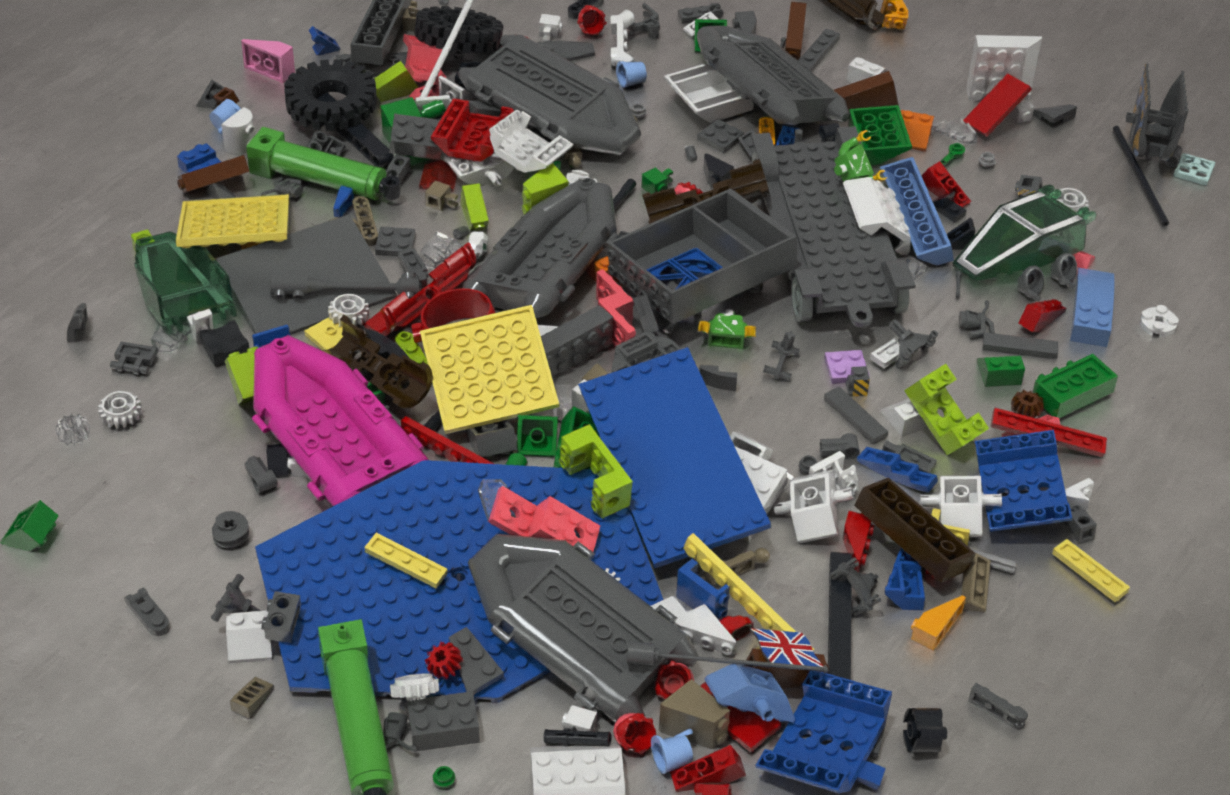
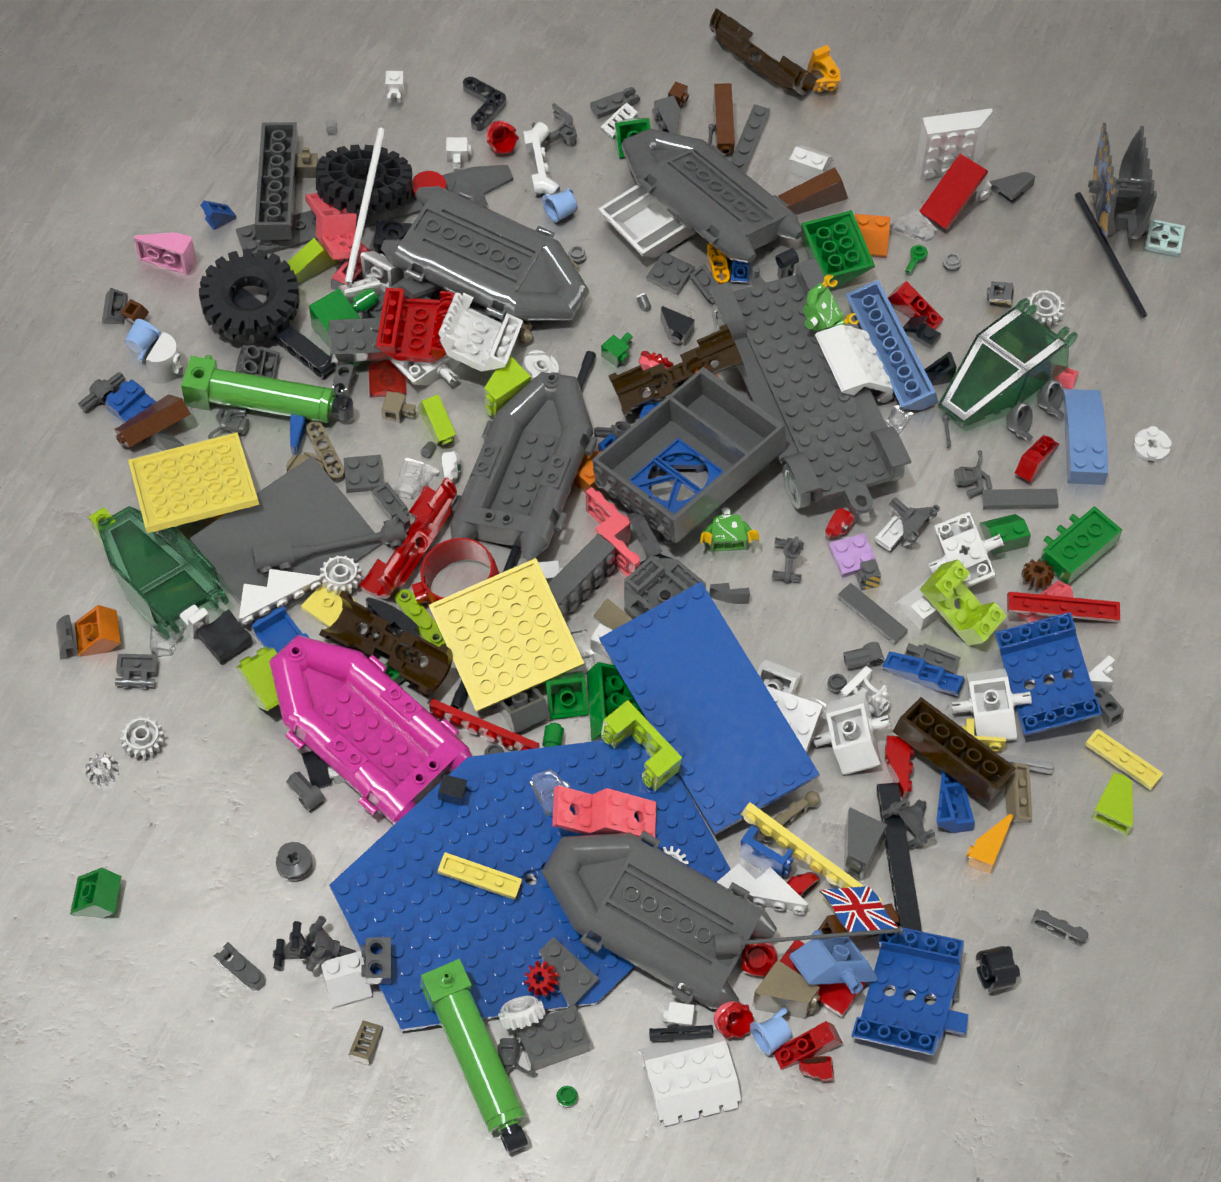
camera: 10 degrees left, 15 degrees up
none -> orange slope [75,605,121,657]
none -> dark grey axle [78,372,125,411]
none -> white slope [239,569,321,625]
none -> black axle [272,921,326,970]
none -> black panel [438,774,467,805]
none -> reddish brown plate [668,81,689,108]
none -> red rock [825,508,854,539]
none -> dark grey slope [844,807,887,880]
none -> white slope [929,511,1004,588]
none -> lime slope [1092,772,1133,836]

